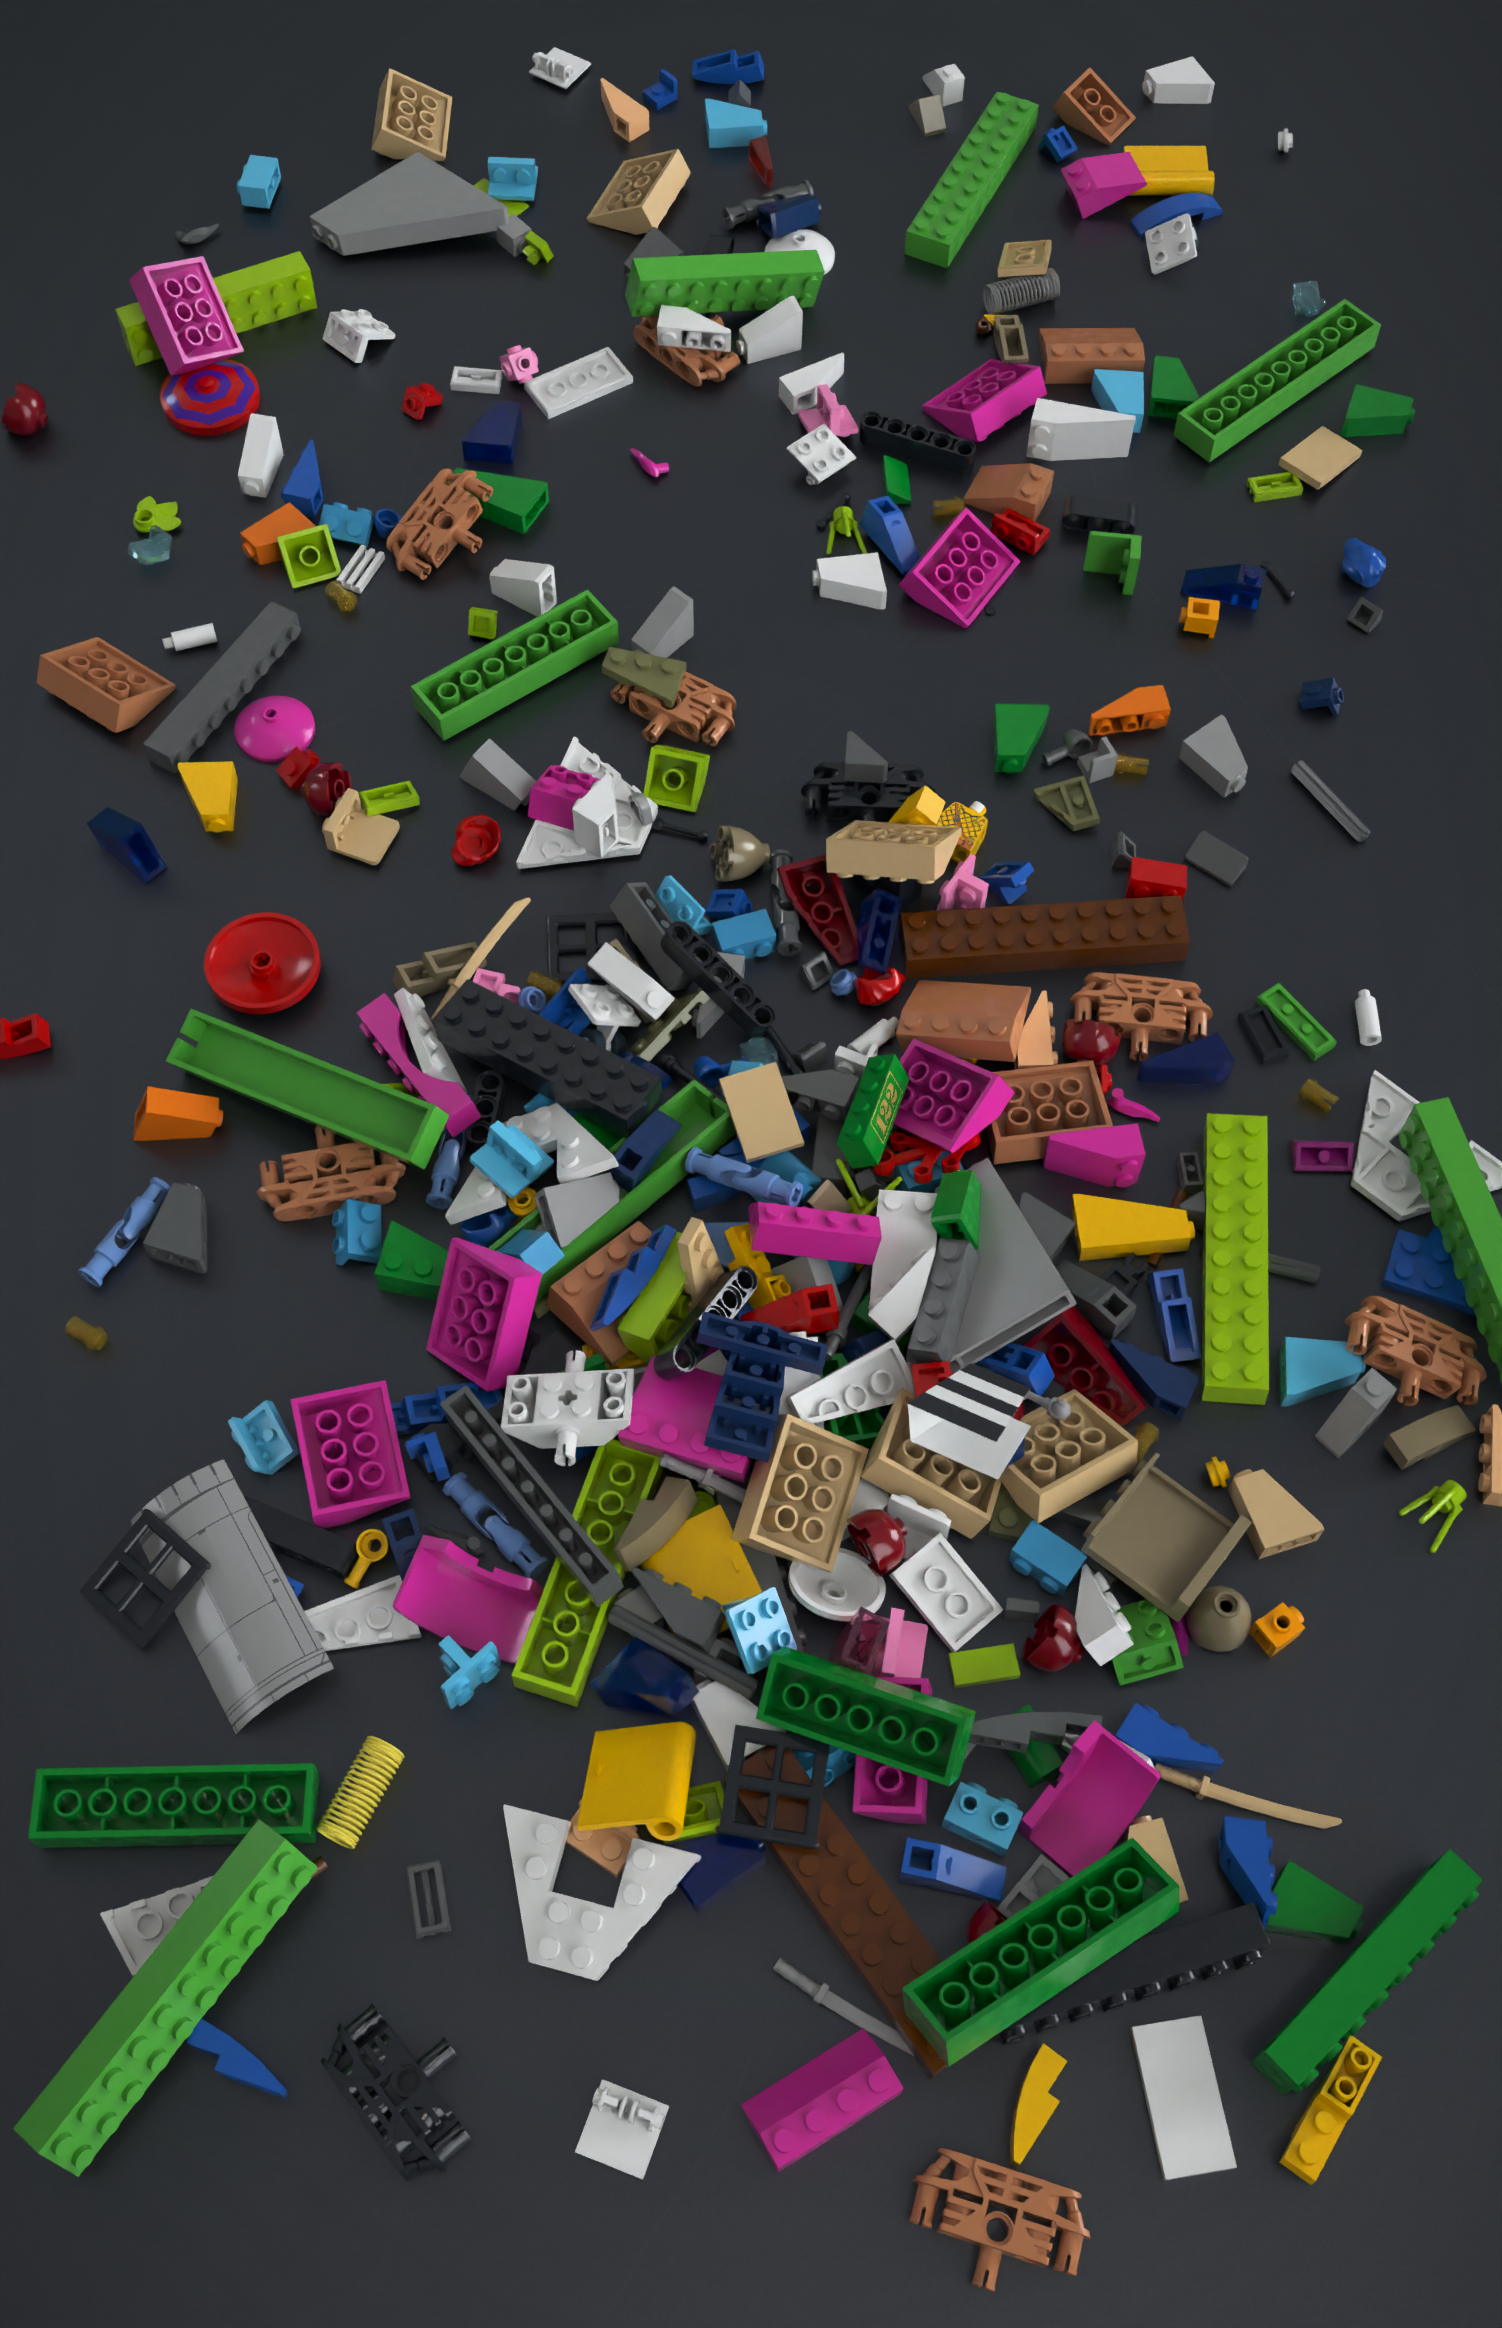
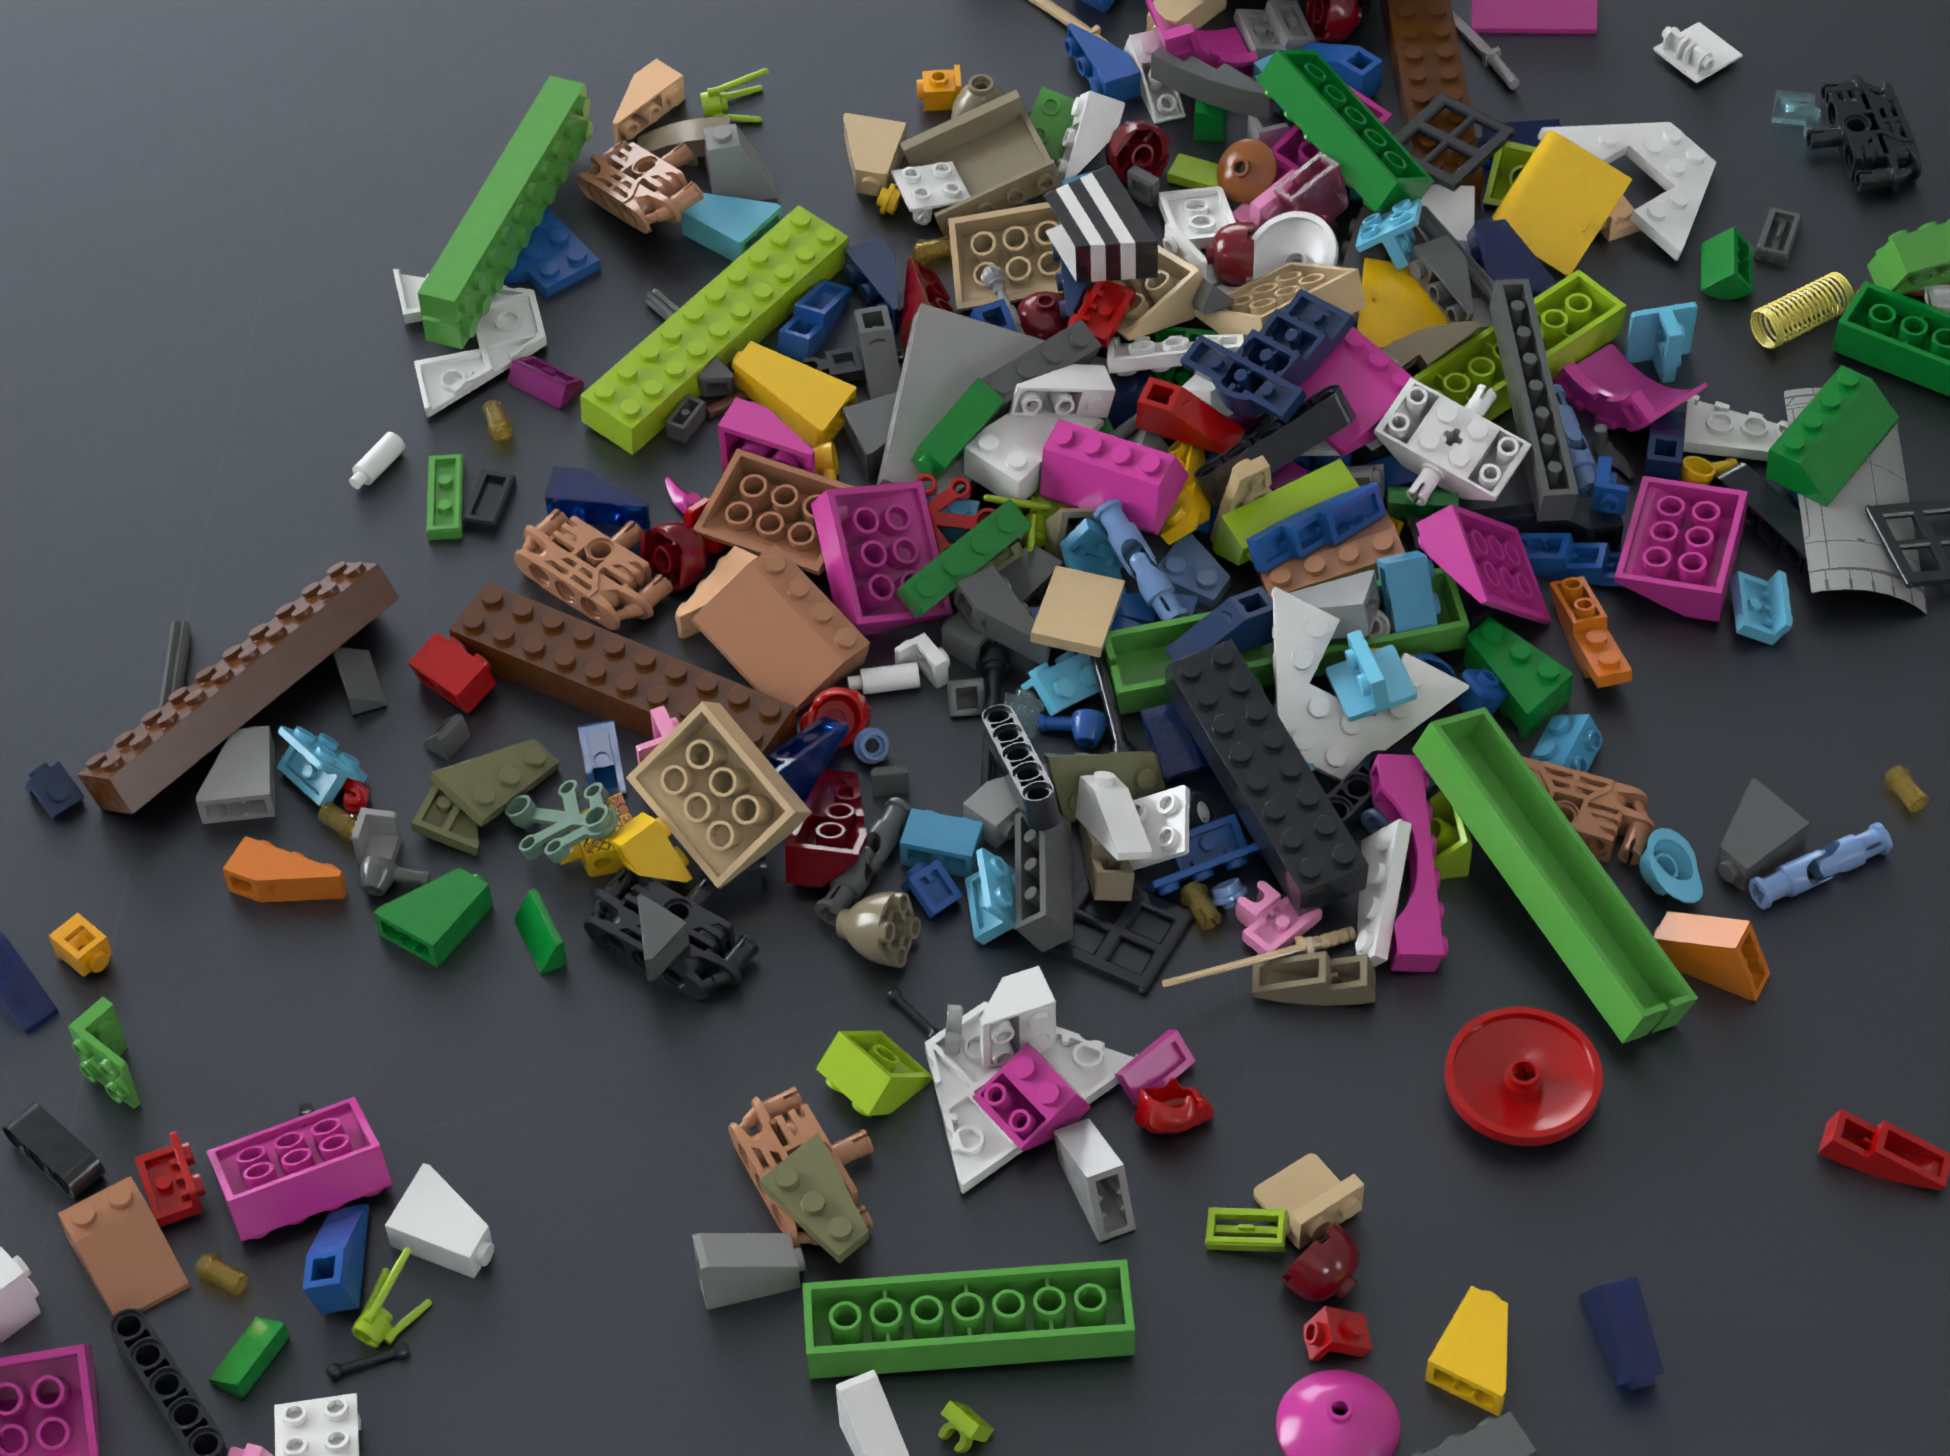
camera: 145 degrees left, 10 degrees down
none -> reddish brown brick [78,561,399,814]
none -> medium azure bracket [277,726,368,808]
none -> red arm [341,778,370,813]
none -> olive wing [430,738,560,827]
none -> sand green plant [505,779,619,863]
none -> green slope [514,888,567,974]
none -> yellow bar [813,441,839,481]
none -> white hinge [891,161,970,225]
none -> dark pink tile [1114,1029,1196,1106]
none -> dark grey slope [1192,278,1235,315]
none -> dark orange dish [1217,139,1277,203]
none -> blue bracket [1455,669,1507,715]
none -> orange slope [1549,576,1632,688]
none -> medium azure piece [1639,828,1703,904]
none -> green brick [1701,227,1753,300]
none -> green slope [1766,365,1899,507]
none -> clear light blue bracket [1772,90,1820,138]

